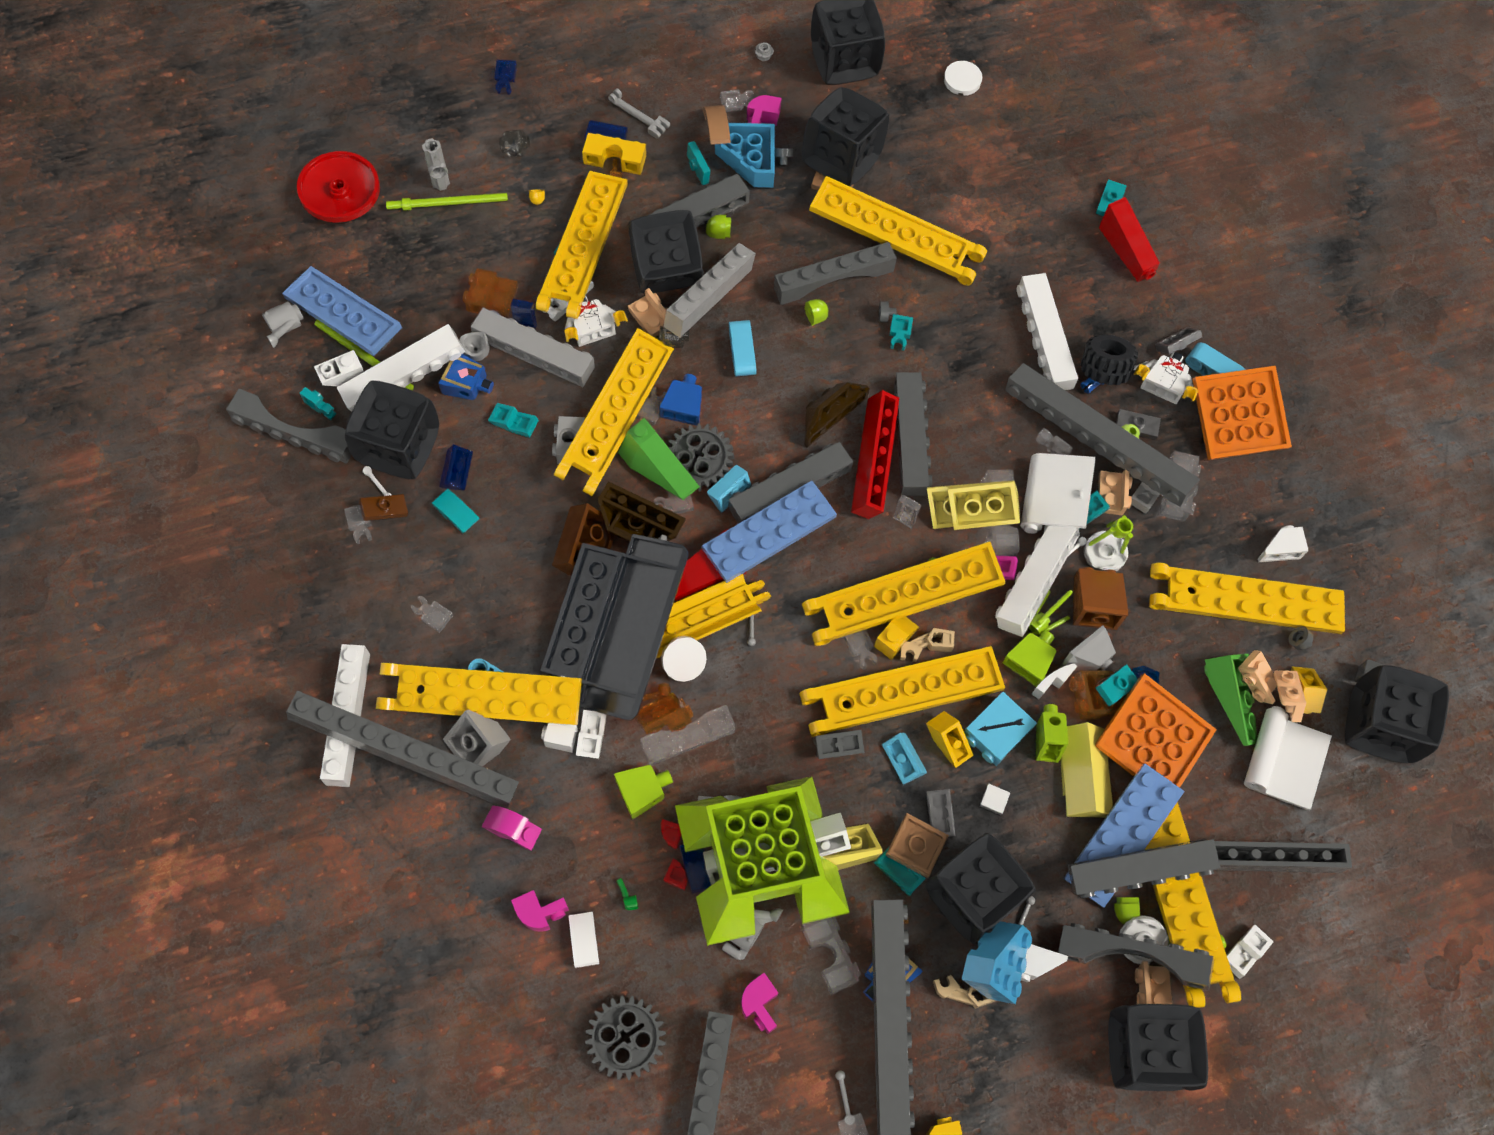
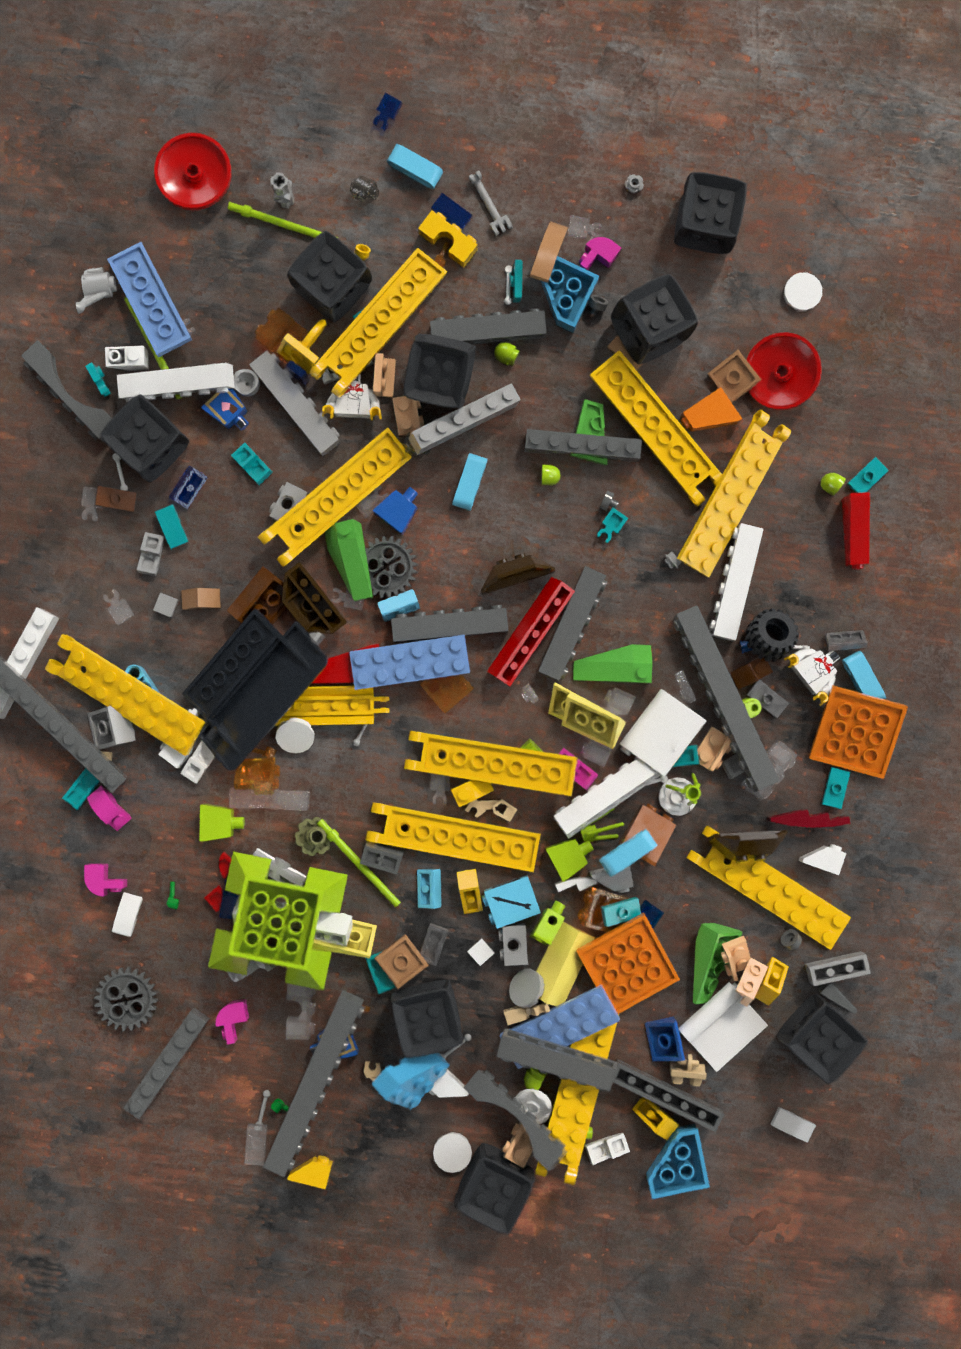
camera: 25 degrees right, 20 degrees up
none -> teal plate [62,768,100,810]
none -> light grey slope [137,532,164,576]
none -> light grey tile [153,593,179,617]
none -> medium nougat slope [181,588,221,610]
none -> green hand [271,1098,290,1113]
none -> yellow tile [277,319,327,376]
none -> black piece [287,230,372,322]
none -> olive plant [294,817,332,856]
none -> lime bar [317,819,401,907]
none -> light nougat bracket [373,353,396,397]
none -> medium azure beam [387,144,443,189]
none -> clear orange plate [420,675,474,714]
none -> white tile [433,1132,472,1173]
none -> light grey brick [499,923,528,966]
none -> white hinge [504,265,513,305]
none -> tan piece [504,1003,550,1025]
none -> light grey tile [509,969,544,1008]
none -> bright green wing [570,399,608,465]
none -> bright green wedge [573,644,652,684]
none -> medium azure beam [599,829,657,877]
none -> yellow slope [632,1097,679,1140]
none -> blue slope [645,1017,685,1061]
none -> dark azure brick [646,1124,710,1199]
none -> light grey plate [664,551,681,569]
none -> tan hips [669,1054,706,1086]
none -> yellow hinge [677,410,791,577]
none -> orange slope [681,387,742,432]
none -> medium nougat plate [708,350,761,403]
none -> dark brown wedge [708,830,788,862]
none -> reddish brown slope [730,658,773,690]
none -> red dish [746,332,822,410]
none -> dark red slope [767,809,851,828]
none -> light grey slope [771,1107,816,1142]
none -> light grey brick [805,951,871,986]
none -> lime piece [821,473,846,496]
none -> teal plate [822,767,850,809]

